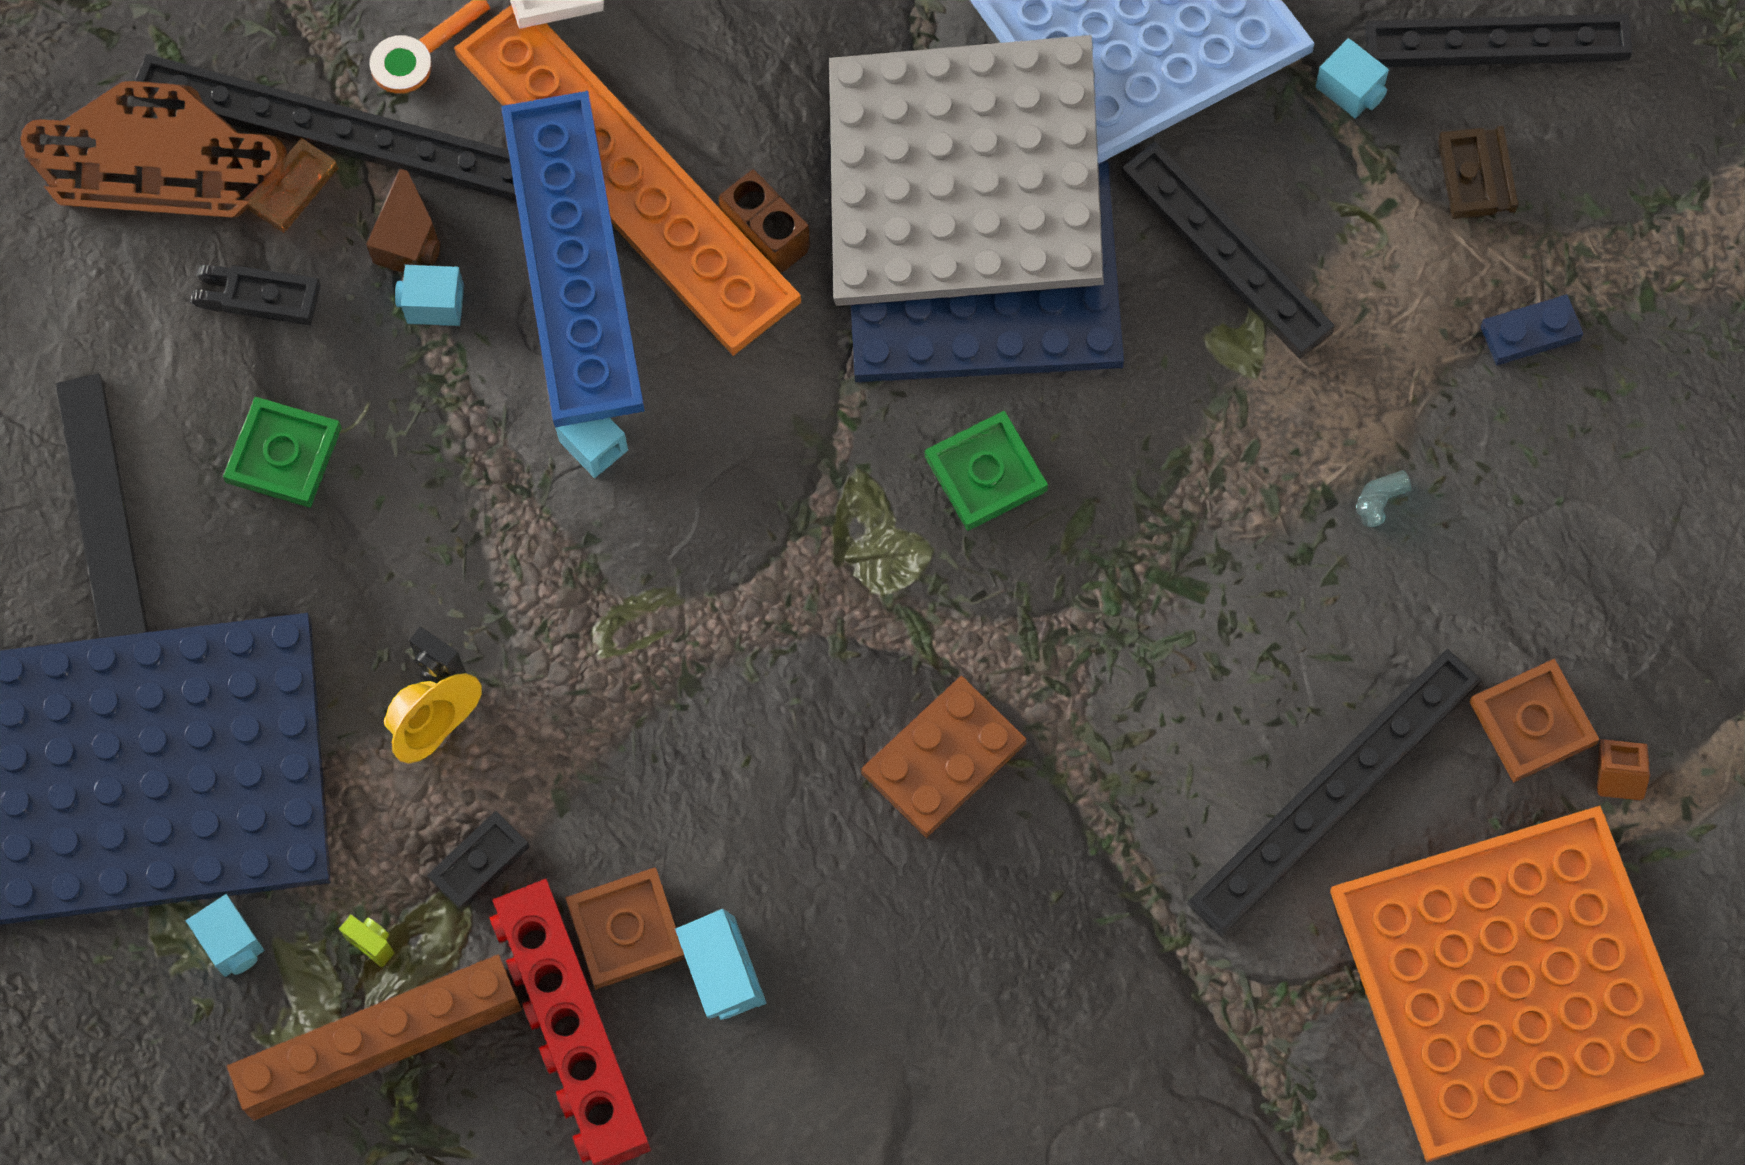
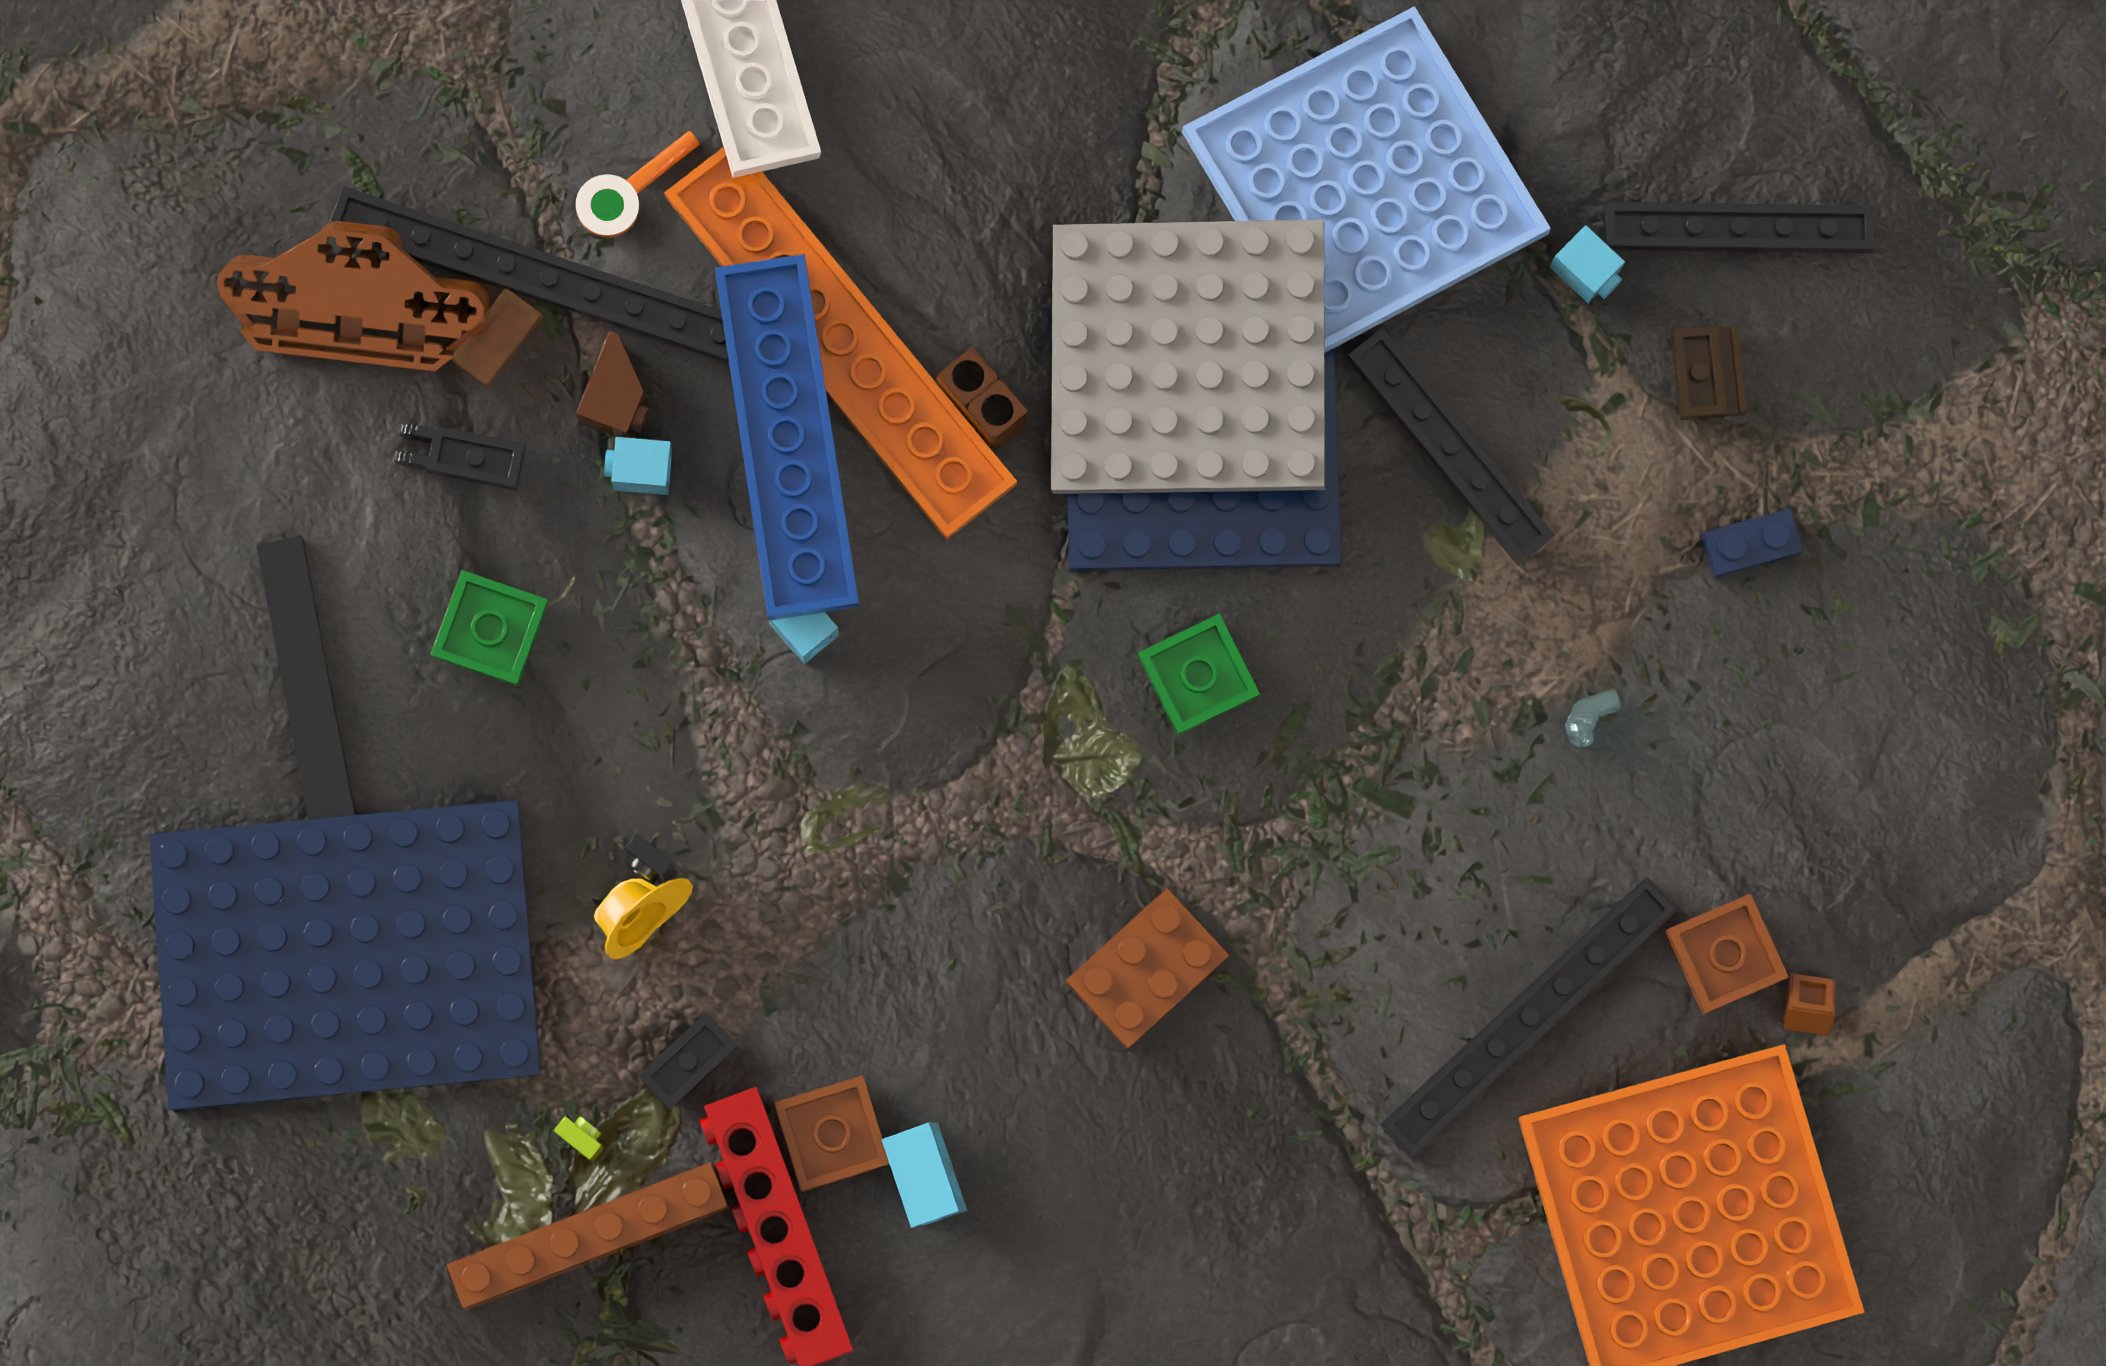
camera: 10 degrees left, 10 degrees up
medium azure brick [186,894,265,977] -> none

